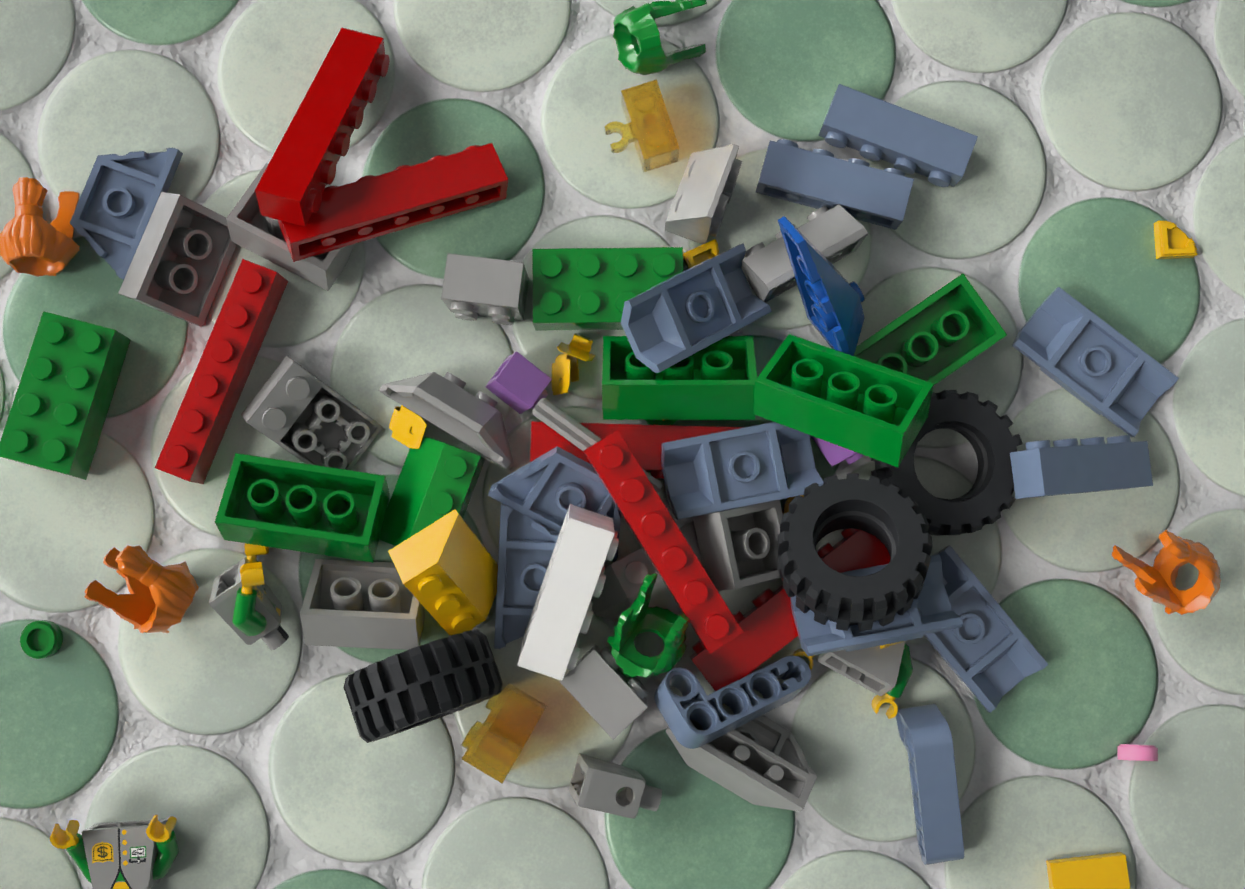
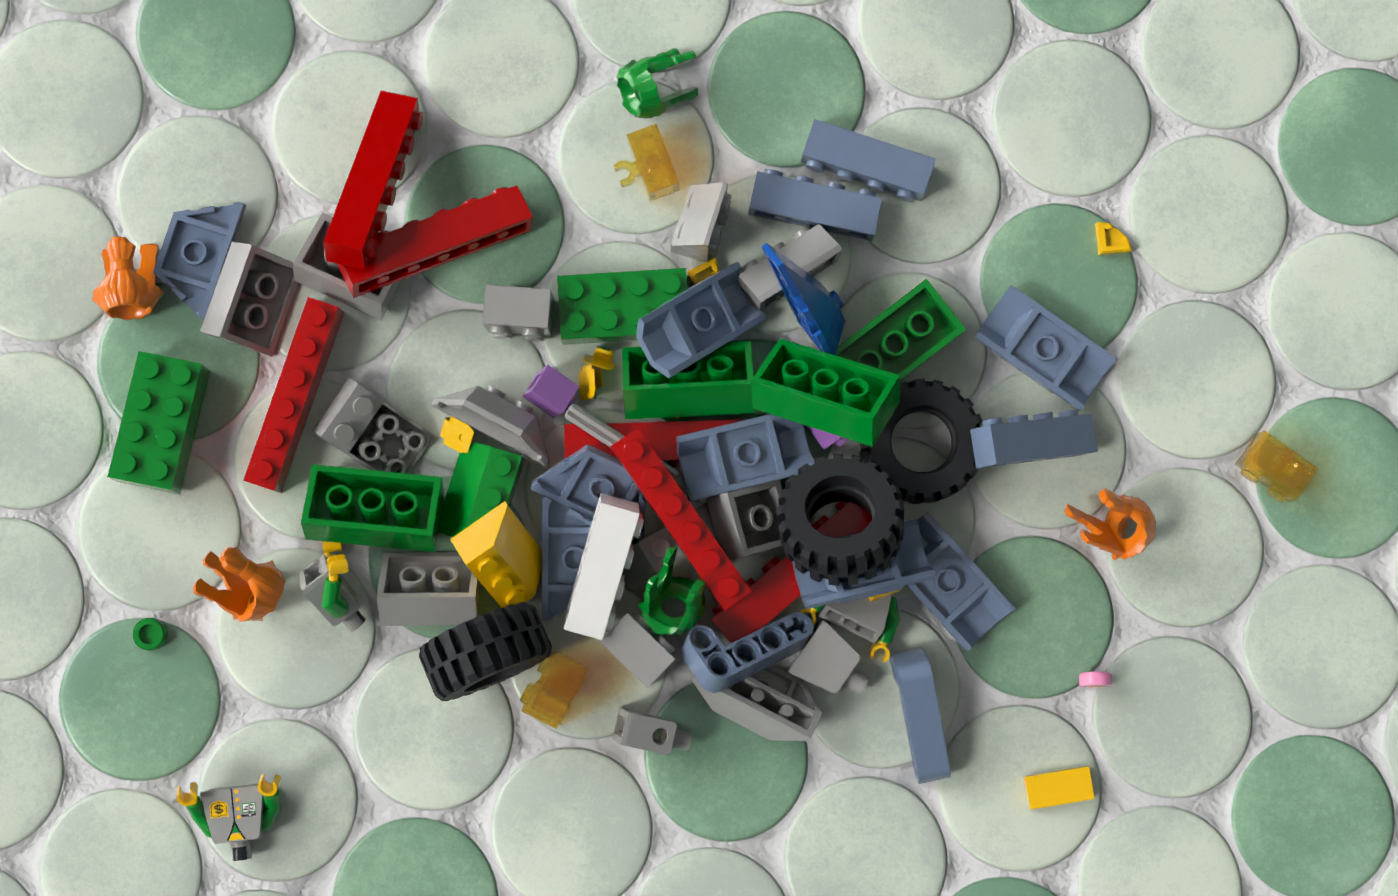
camera: 10 degrees left, 0 degrees up
none -> light grey torso [787,620,869,695]

